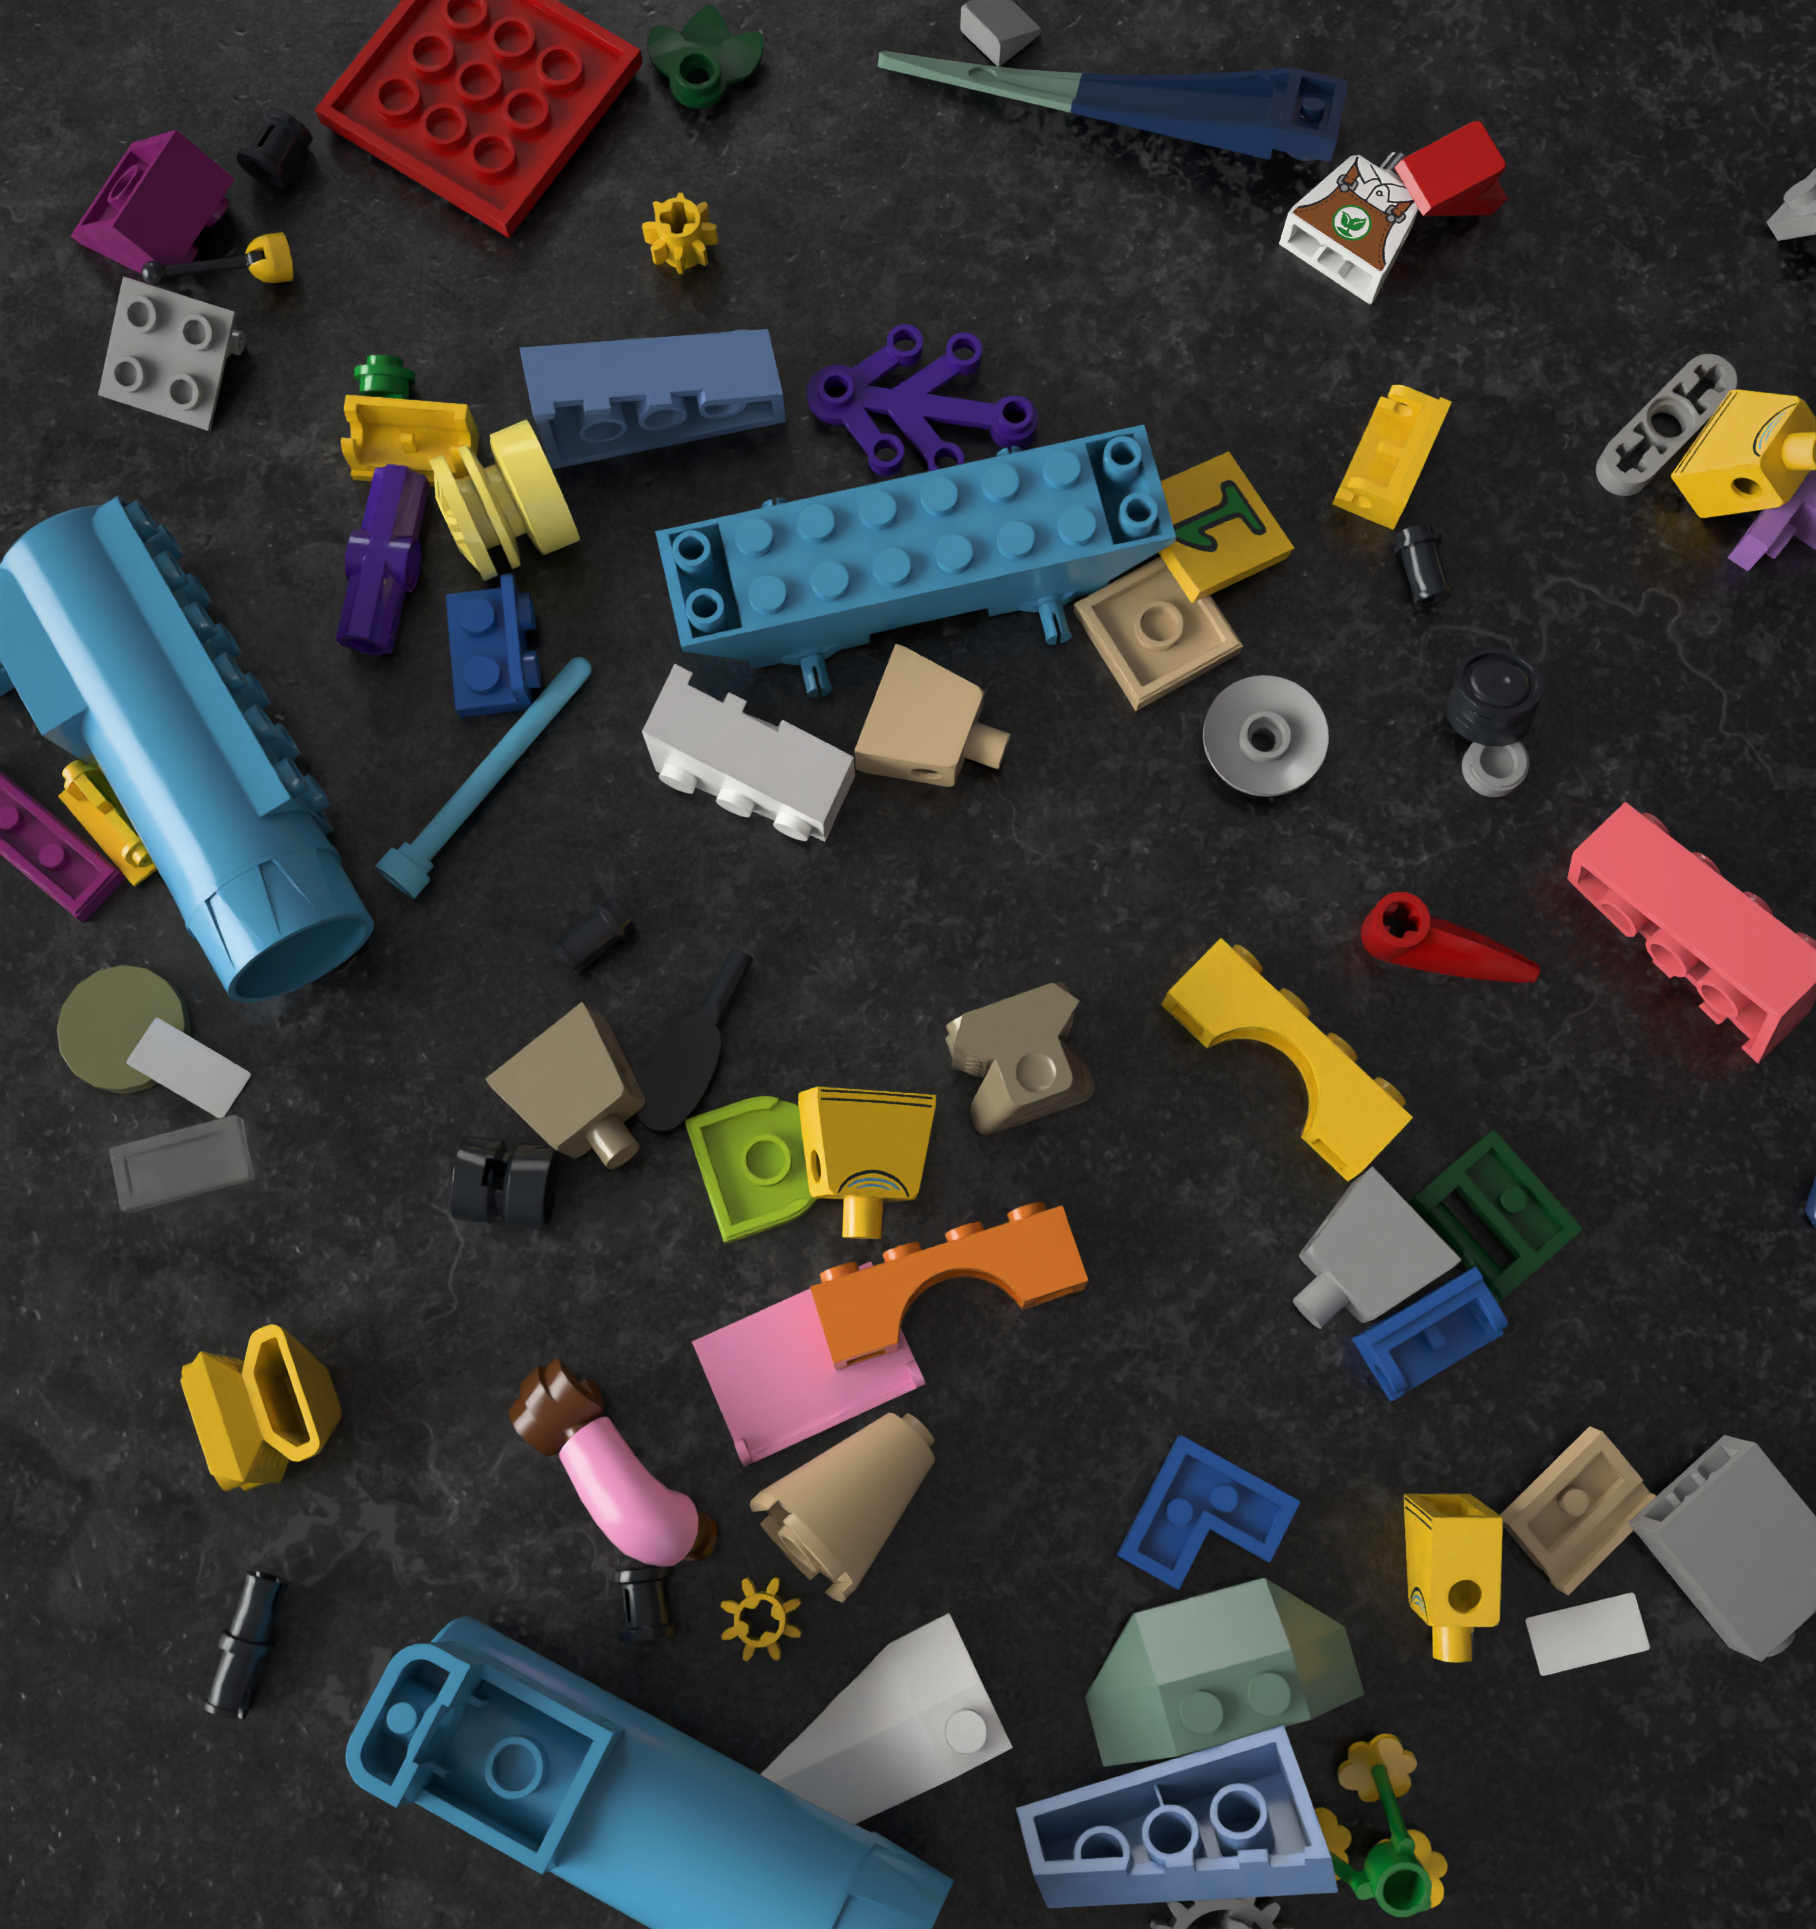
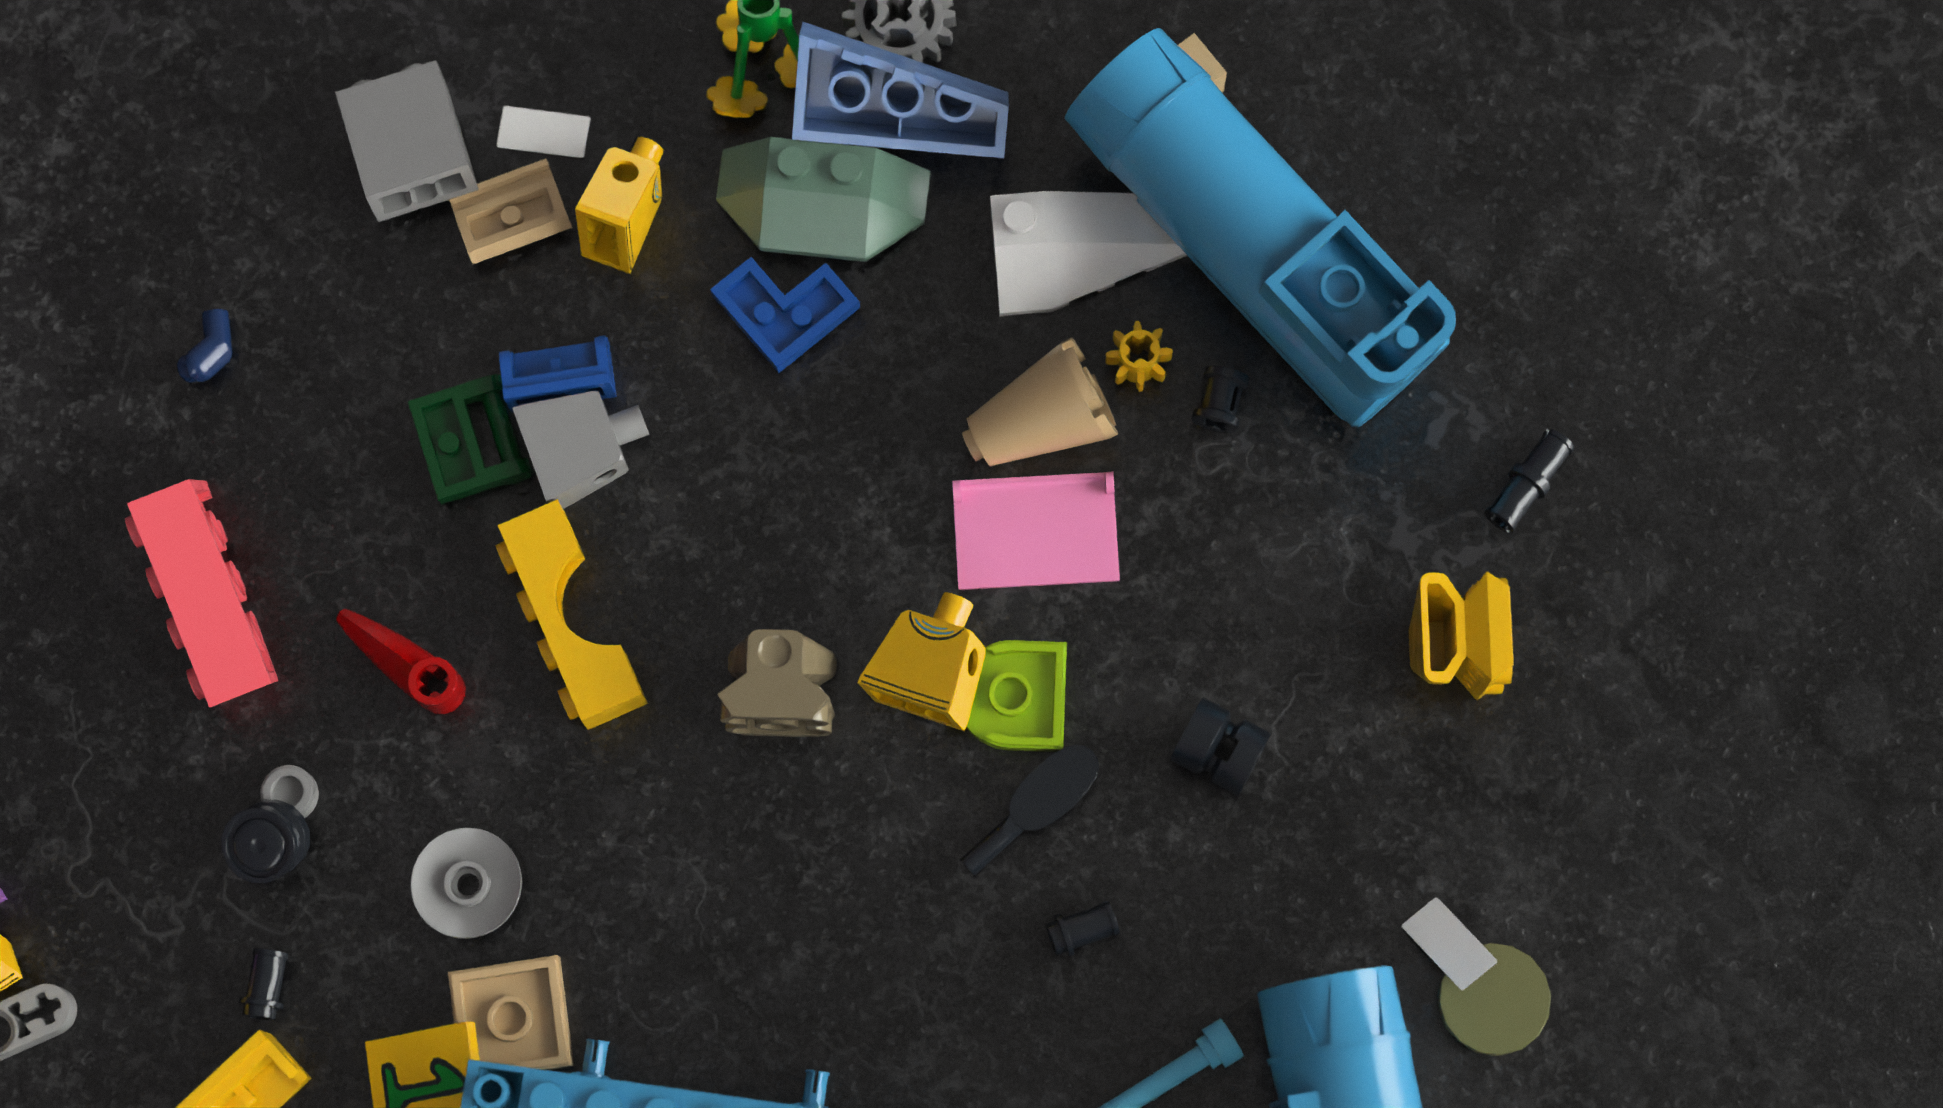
camera: 155 degrees left, 0 degrees up
clear tile [109,1115,255,1213] -> none
dark tan torso [485,1002,645,1169] -> none
bright pink piece [508,1357,717,1567] -> none
white wedge [642,664,855,841] -> none
orange arch [810,1202,1089,1371] -> none
tan torso [854,644,1011,787] -> none

